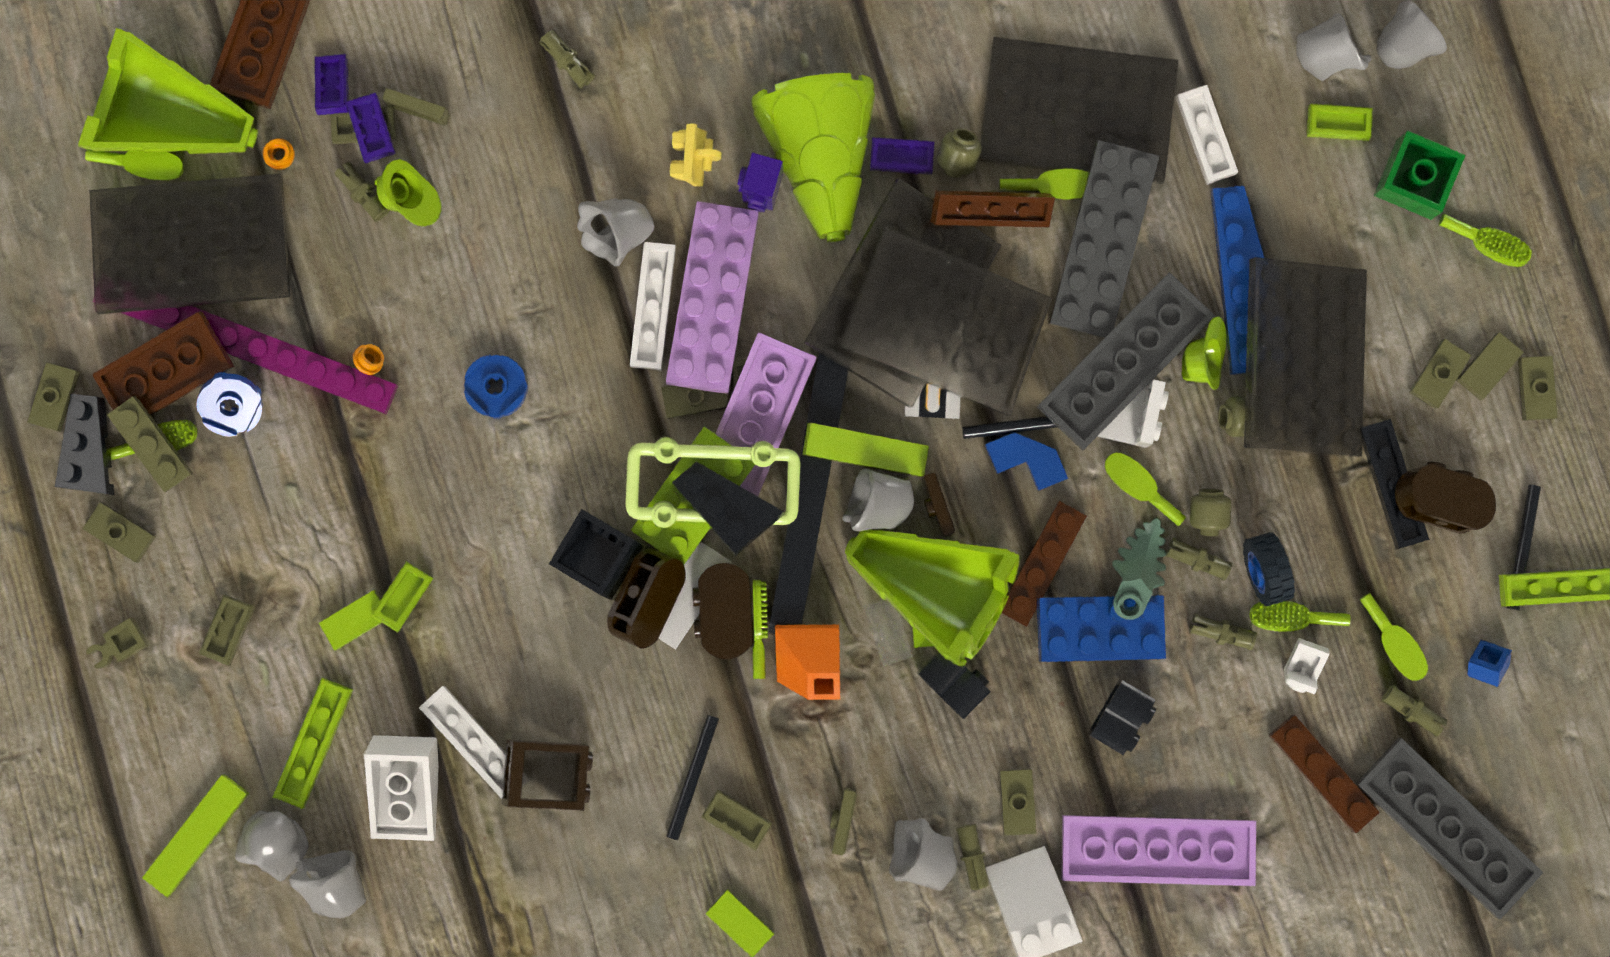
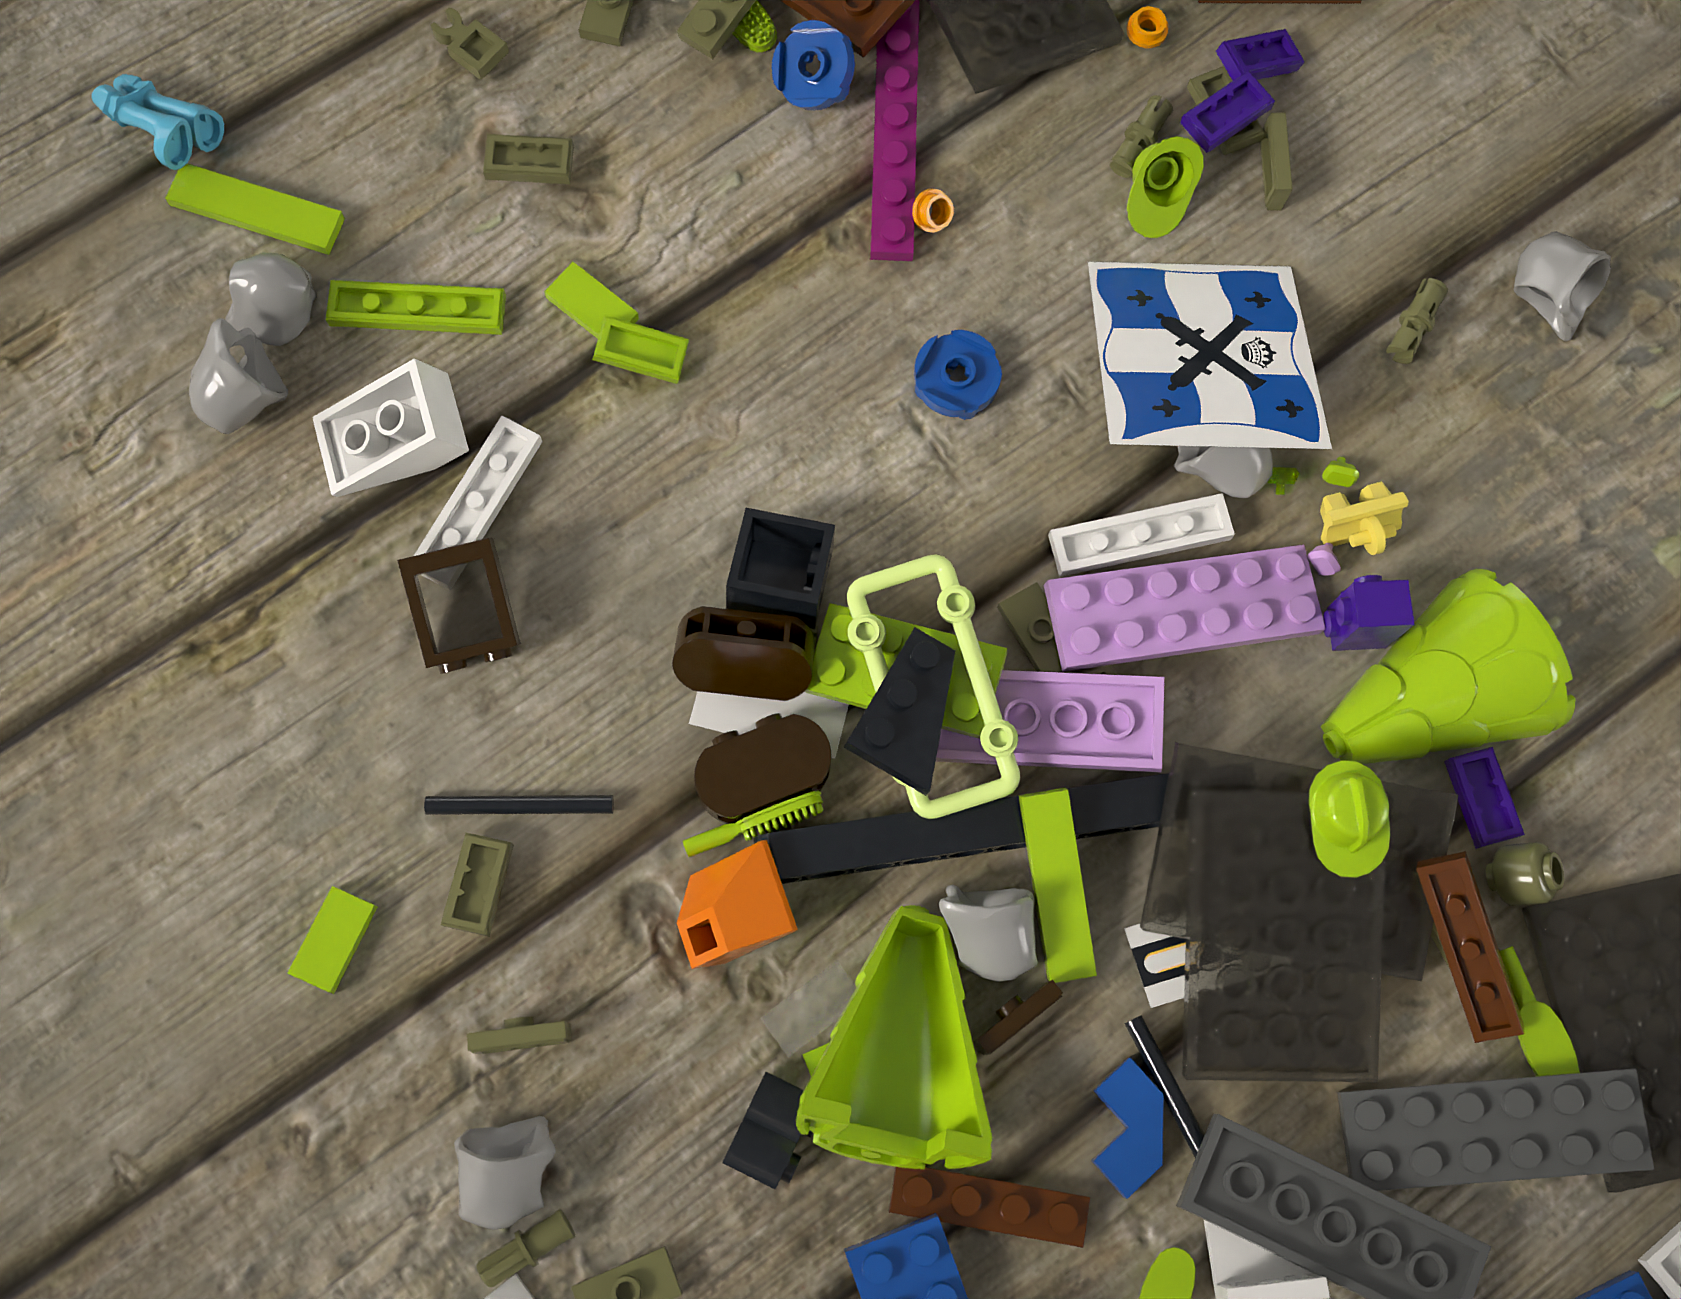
camera: 70 degrees right, 10 degrees down
none -> medium azure piece [91,74,224,170]
none -> sticker [1088,262,1332,449]
none -> clear neon green rock [1267,467,1300,495]
none -> lavender rock [1307,543,1341,576]
none -> lime piece [1309,760,1390,878]
none -> lime rock [1322,457,1360,487]

